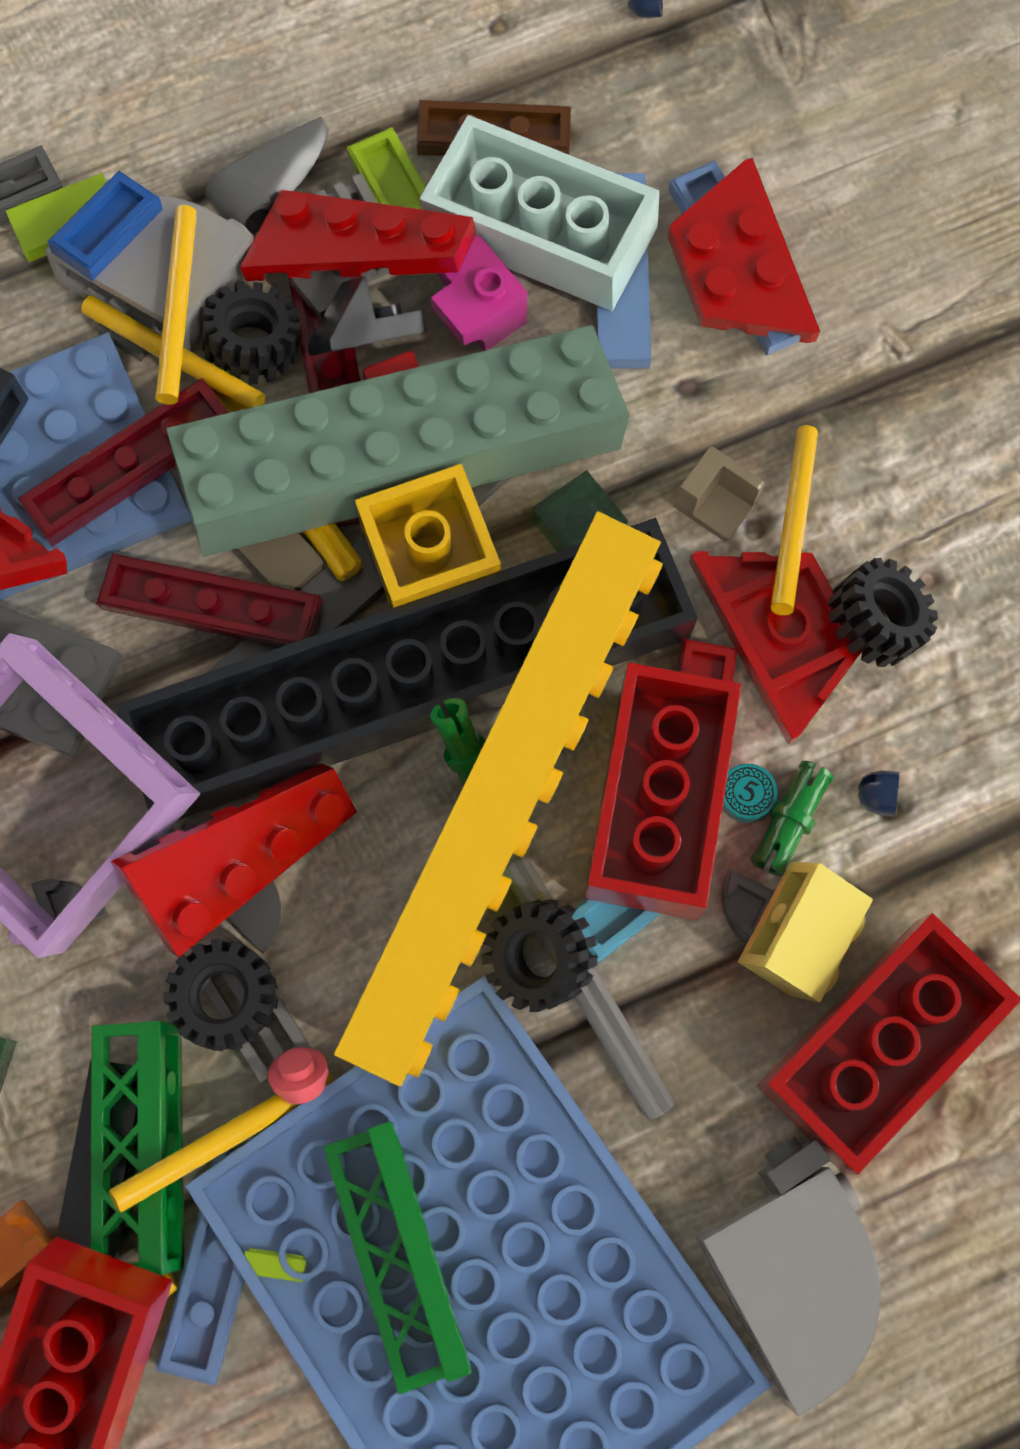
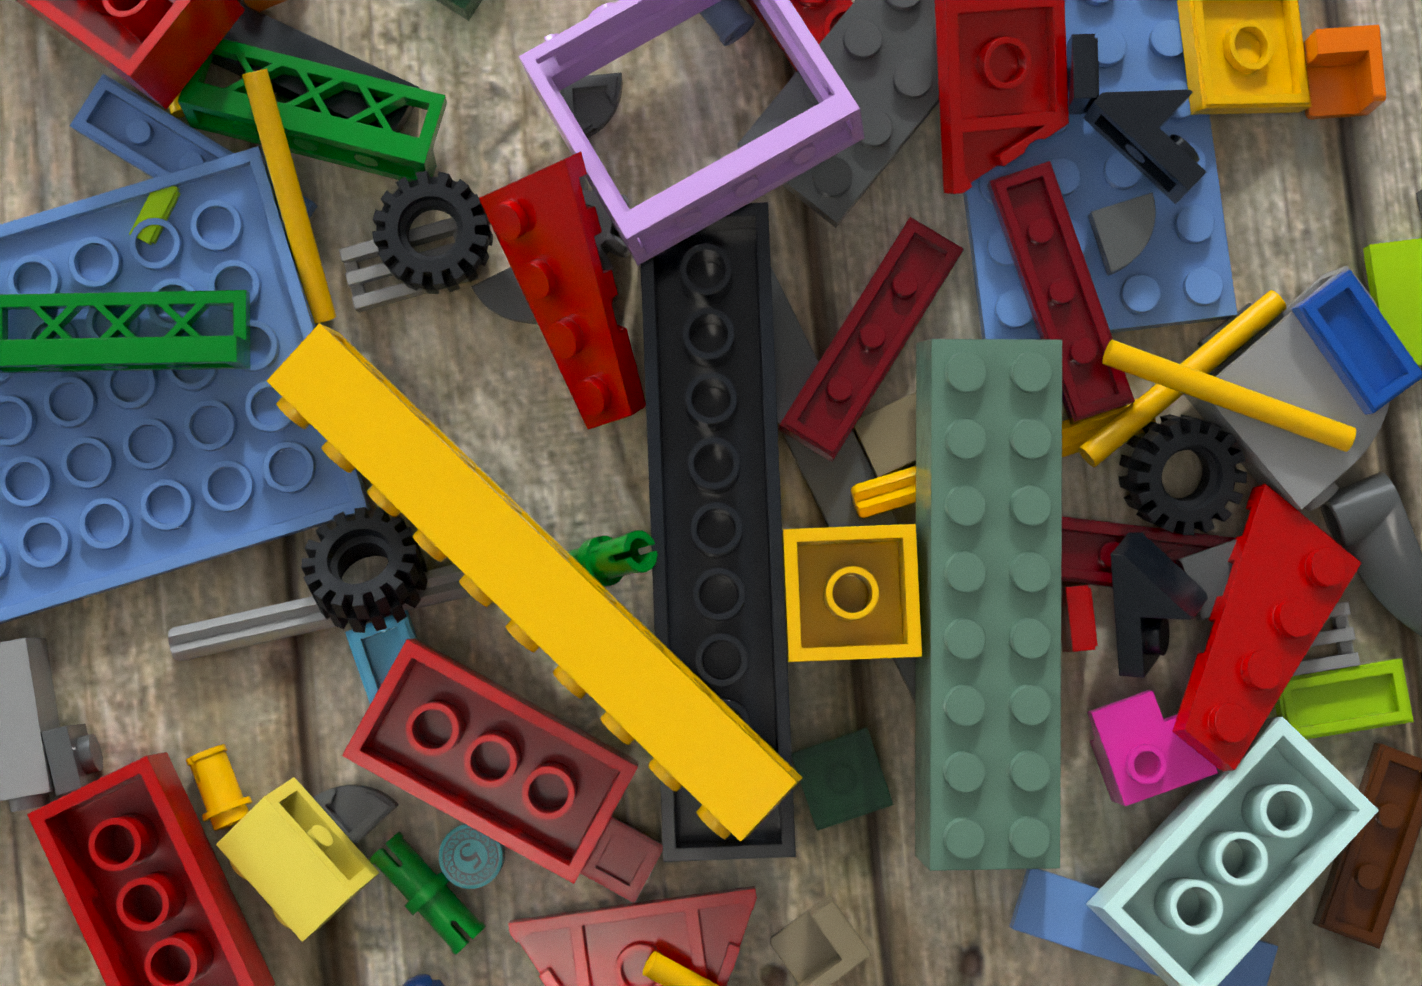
camera: 115 degrees right, 10 degrees up
coral plate [267,1047,329,1104] -> none
none -> yellow pin [186,744,252,831]
none -> dark grey tile [1088,193,1156,276]

